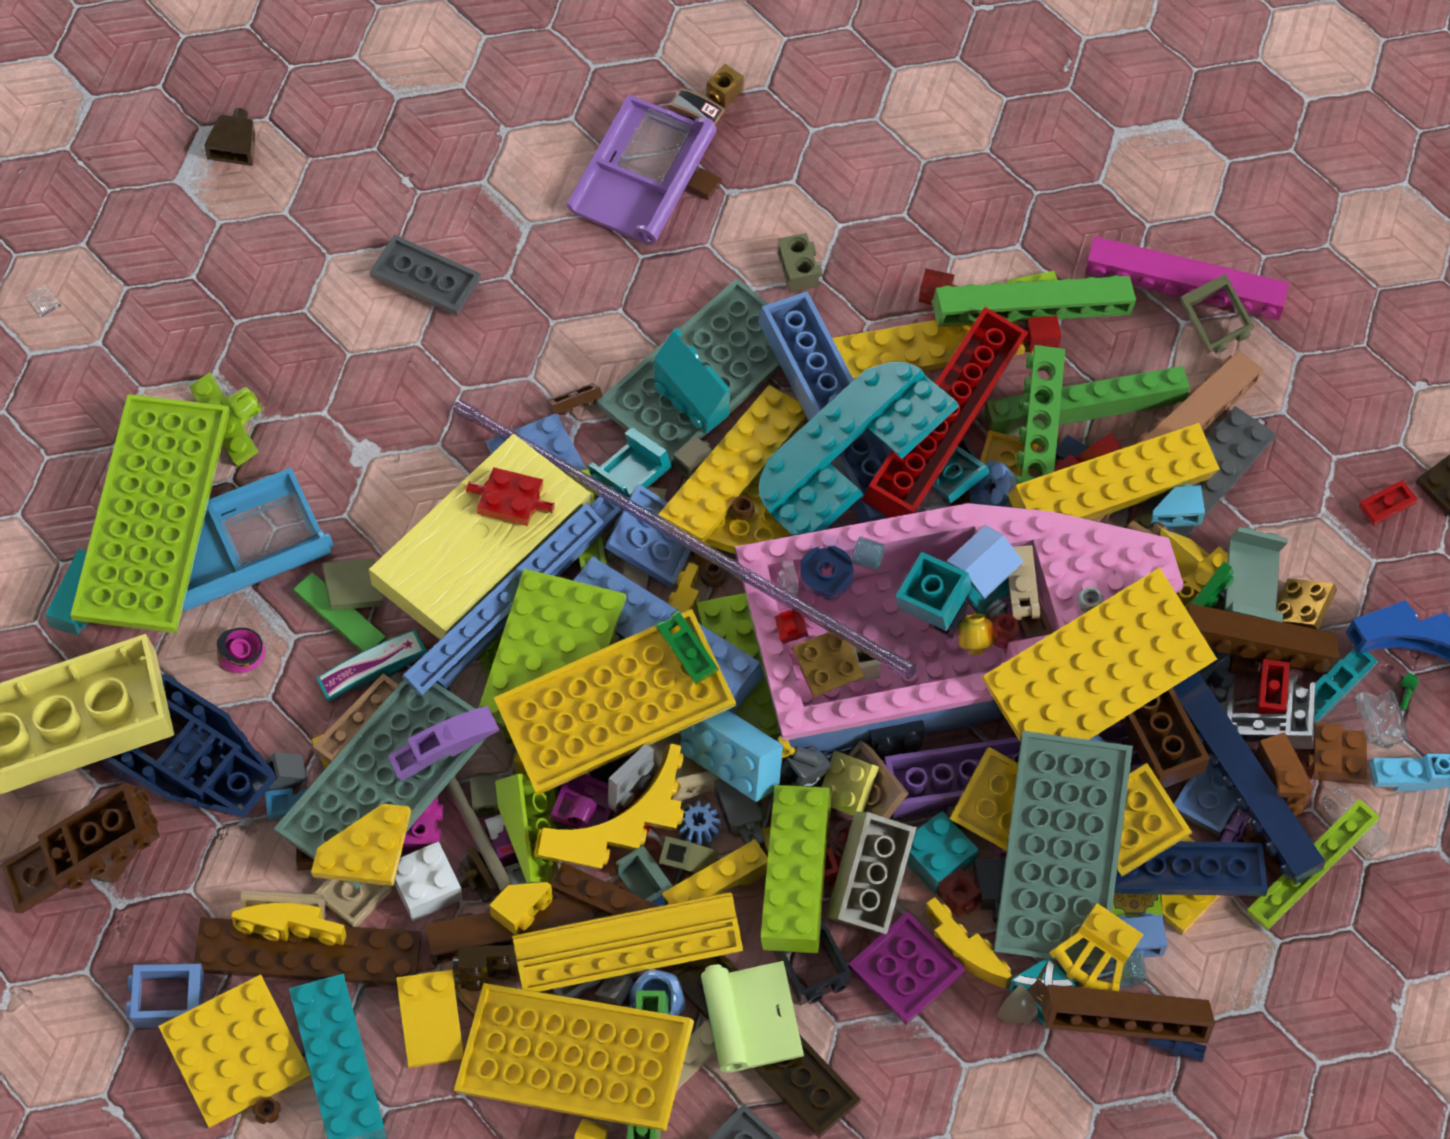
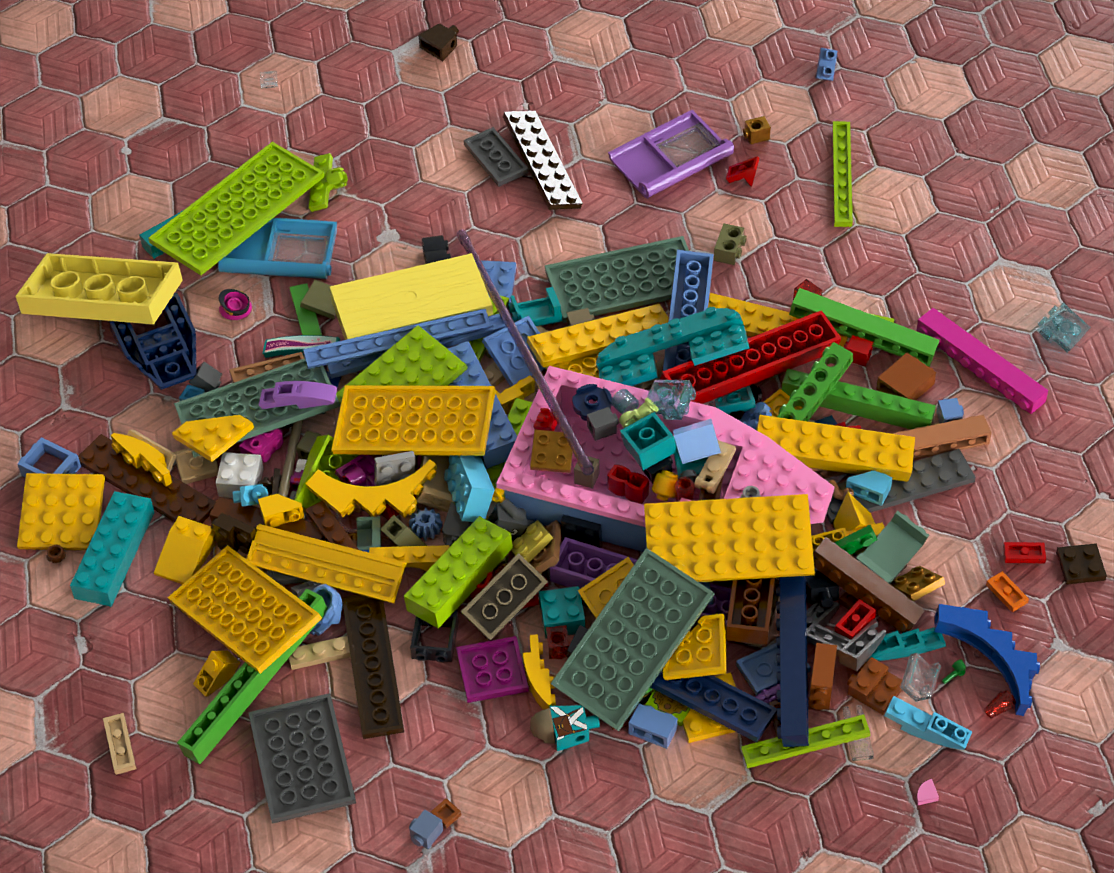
camera: 35 degrees right, 10 degrees down
reddish brown wedge [0,782,160,914] -> none
red plate [466,467,555,526] -> none
reddish brown plate [547,383,603,415] -> none
teal wedge [654,327,730,433] -> none
green plate [654,610,719,685] -> none
slope [668,88,725,125] -> none
reddish brown tile [687,167,721,200] -> none
yellowish green door [701,961,804,1073] -> none
reddish brown plate [729,496,755,520] -> none
clear plate [777,559,799,597] -> none
reddish brown brick [1041,985,1215,1043] -> none
yellow plate [1049,903,1144,991] -> none
clear light blue piece [1114,951,1148,987] -> none
dark blue pin [1148,1038,1207,1063] -> none
olive window [1180,274,1254,354] -> none
dark orange plate [1276,767,1307,798] -> none
none -> medium azure hips [233,484,268,506]
none -> black brick [422,235,451,264]
none -> plate [503,111,583,210]
none -> dark grey brick [587,407,619,441]
none -> red brick [607,464,649,504]
none -> yellowish green connector [619,397,659,428]
none -> clear light blue plate [647,380,696,420]
none -> red slope [726,156,760,187]
none -> lime plate [832,121,853,227]
none -> dark orange brick [876,353,936,400]
none -> medium blue brick [936,398,964,424]
none -> orange plate [986,571,1029,613]
none -> clear light blue plate [1036,302,1091,353]

